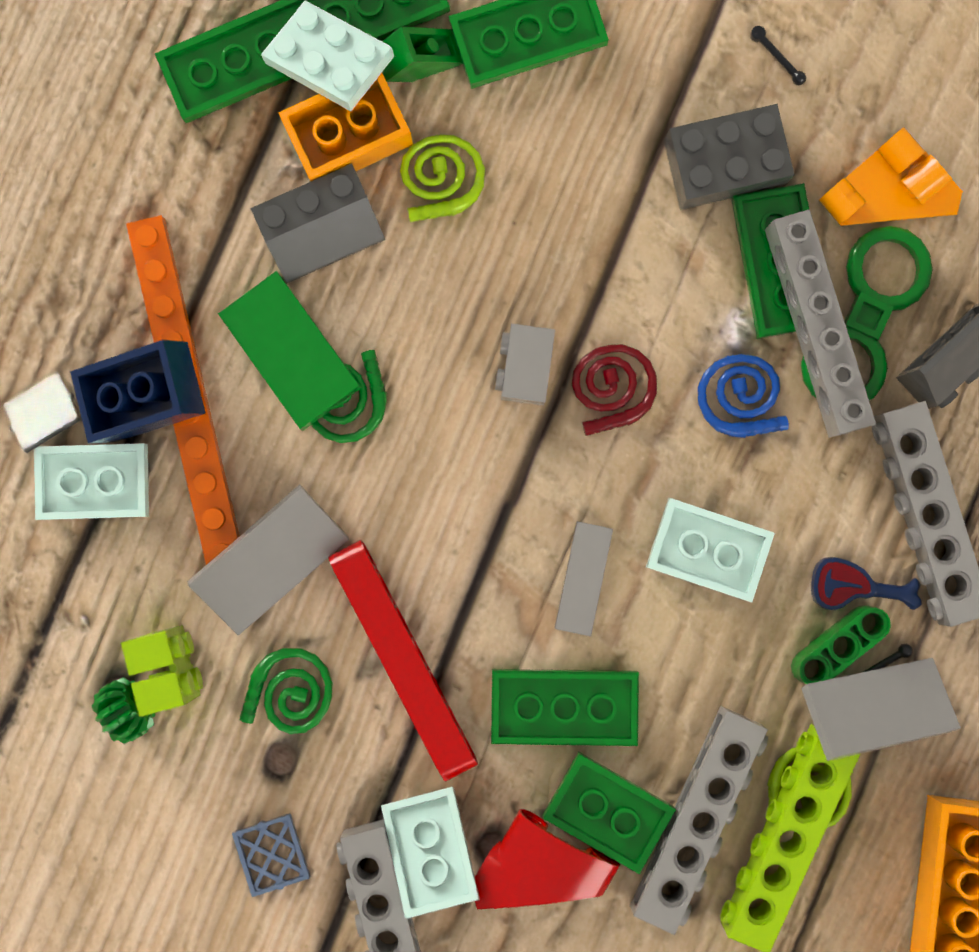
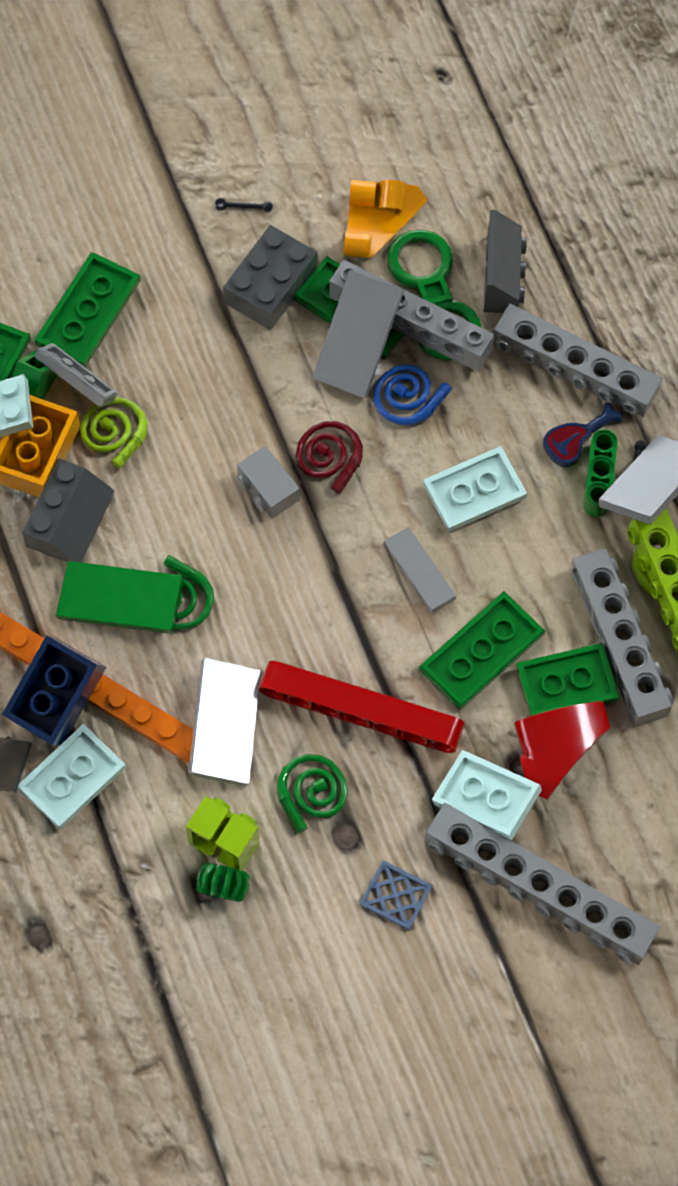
camera: 45 degrees left, 20 degrees down
none -> light grey tile [34,343,118,407]
none -> light grey tile [312,270,405,398]

